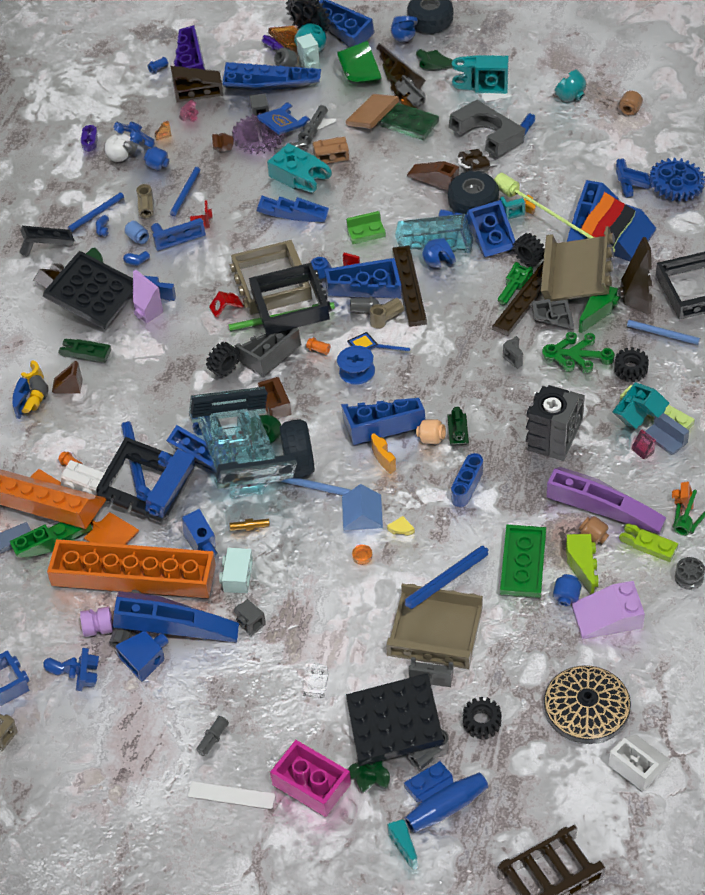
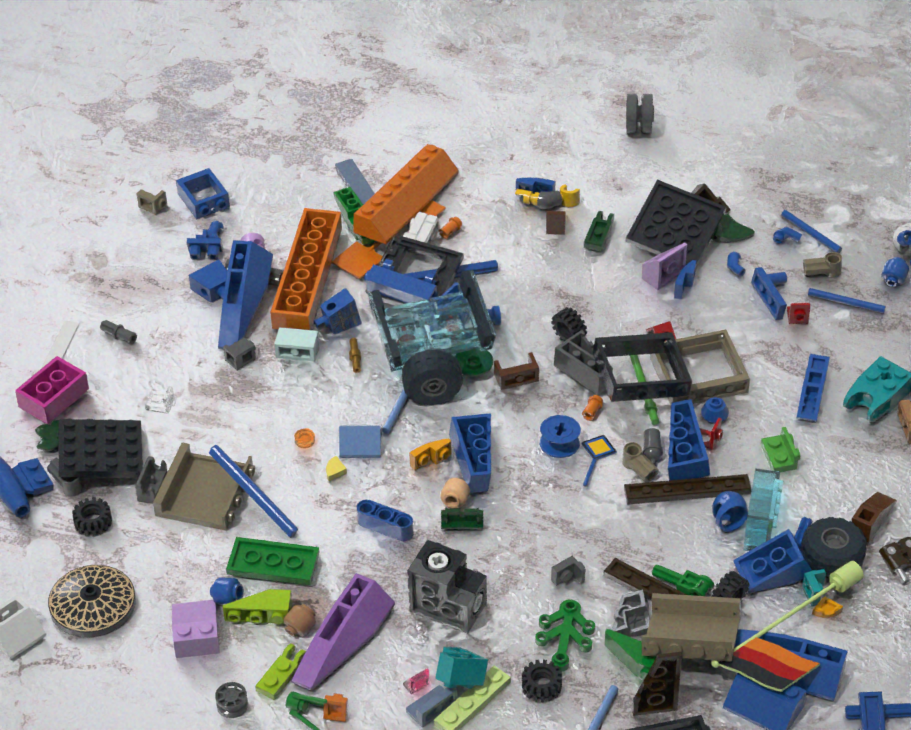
camera: 90 degrees right, 5 degrees down
black piece [19,225,75,256] -> none
medium blue brick [124,221,149,244] -> none

